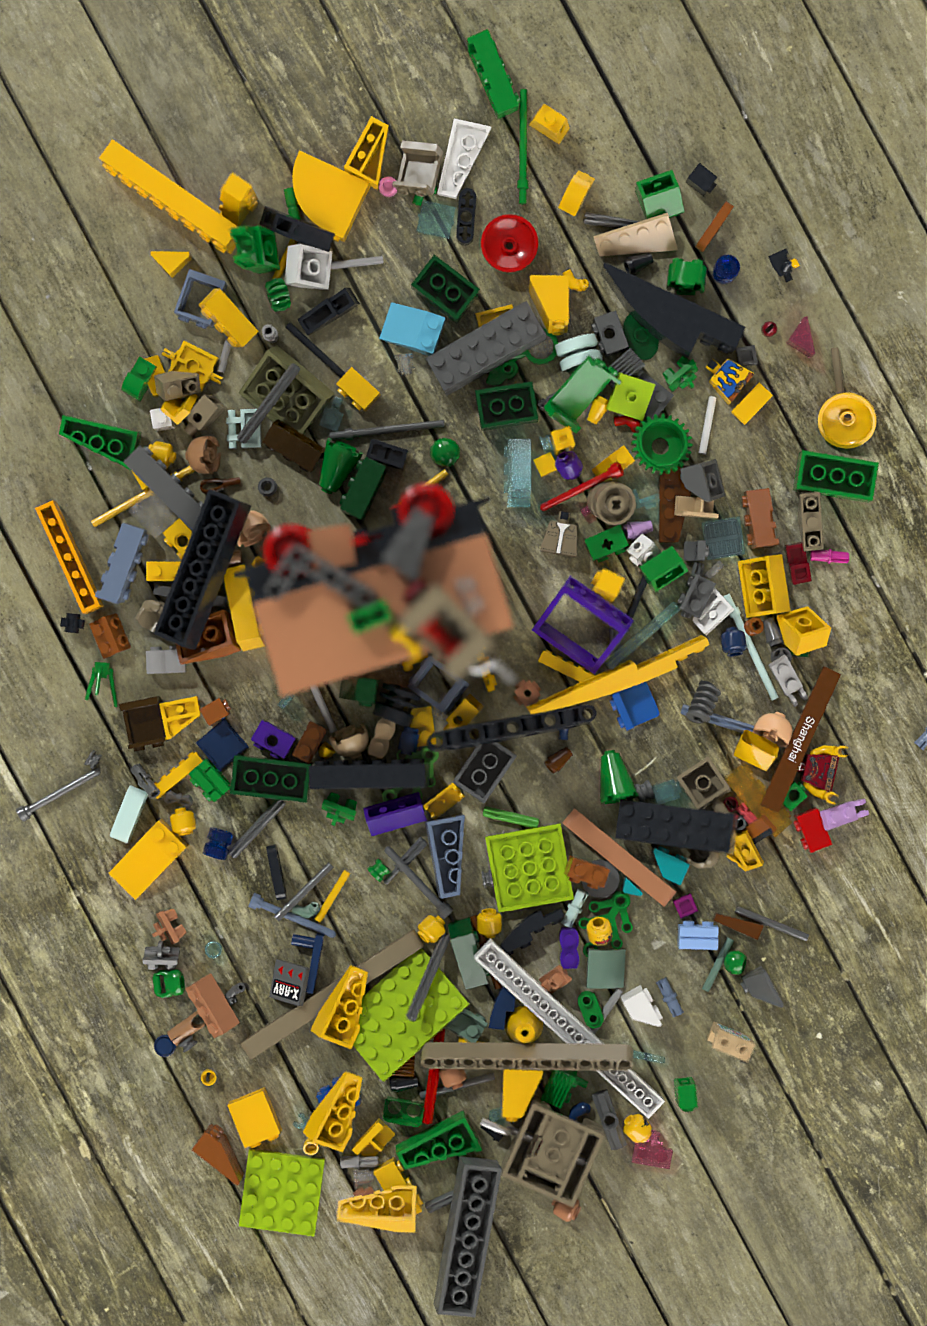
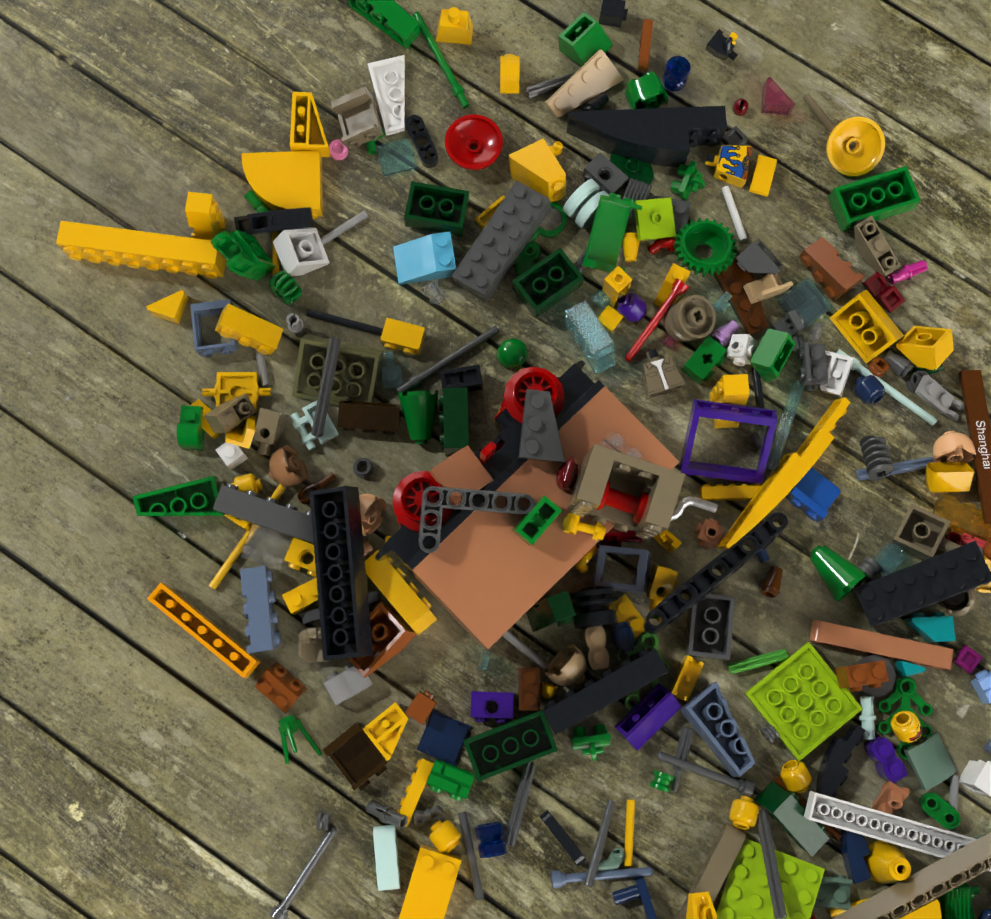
camera: 35 degrees left, 10 degrees down
black gear [60,613,85,634] -> none
black slope [297,288,360,336] -> none
none -> dark grey bar [458,811,484,900]

